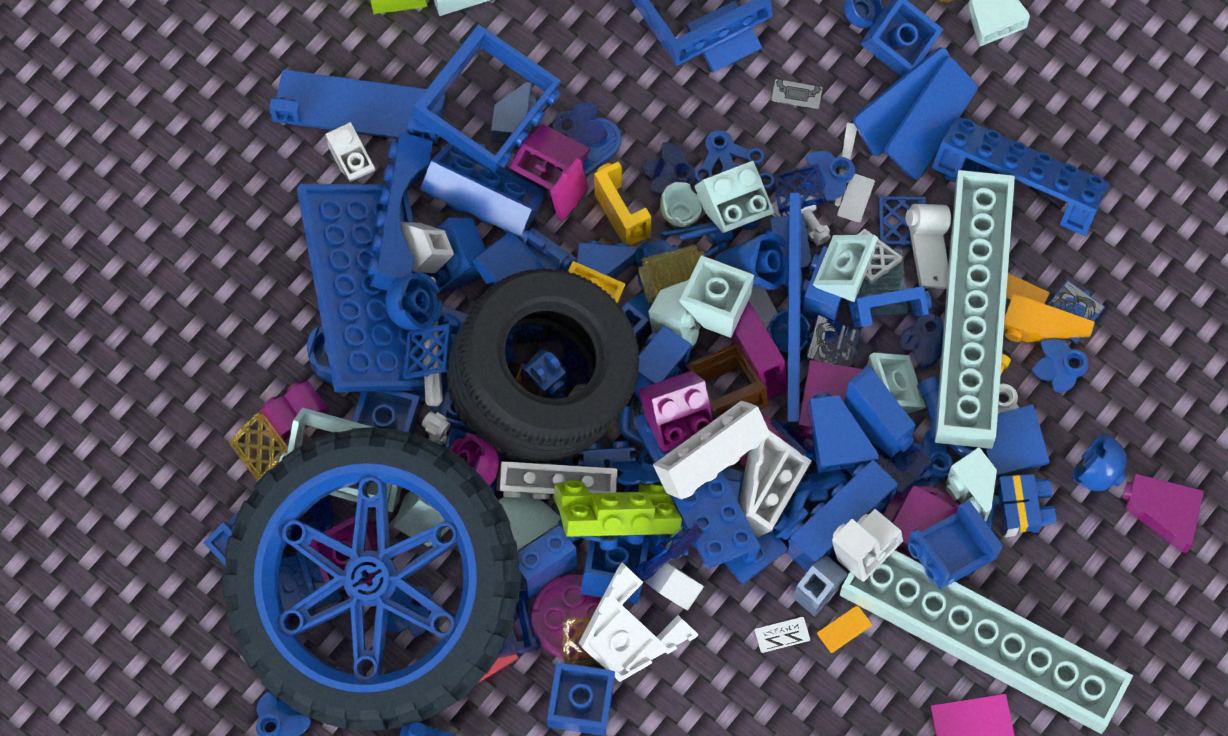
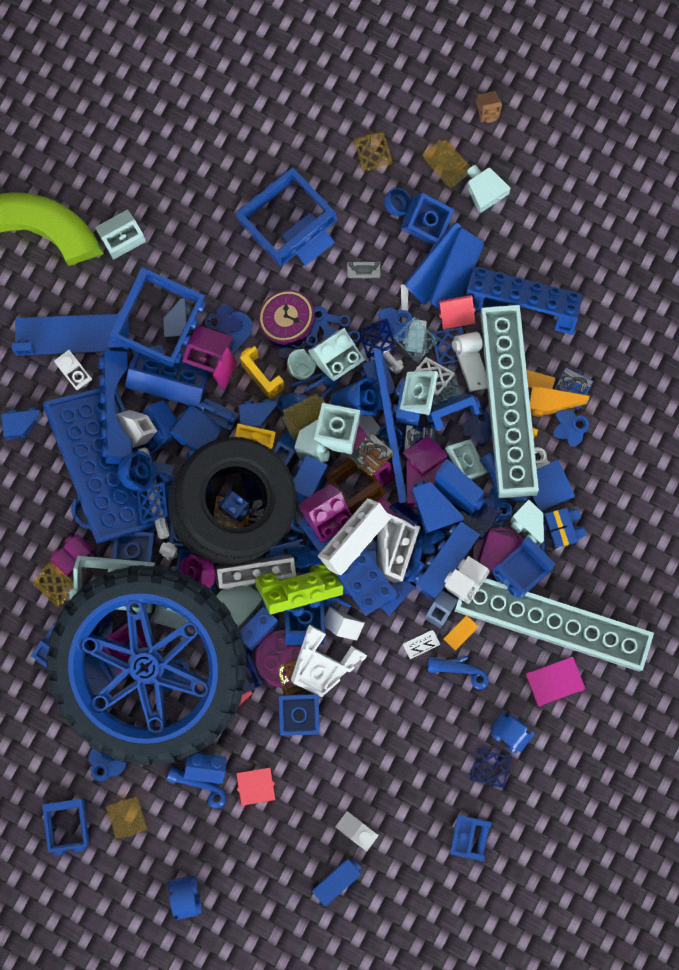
camera: 10 degrees left, 10 degrees up
clear blue plate [635,524,703,581] -> none
blue cylinder [1072,433,1127,492] -> none
magenta slope [1122,474,1204,553] -> none
none -> blue slope [1,407,43,440]
none -> tile [258,290,315,345]
none -> piece [348,433,394,477]
none -> clear light blue window [393,316,439,362]
none -> magenta piece [402,436,449,475]
none -> blue plant [427,656,489,690]
none -> coral piece [439,295,476,330]

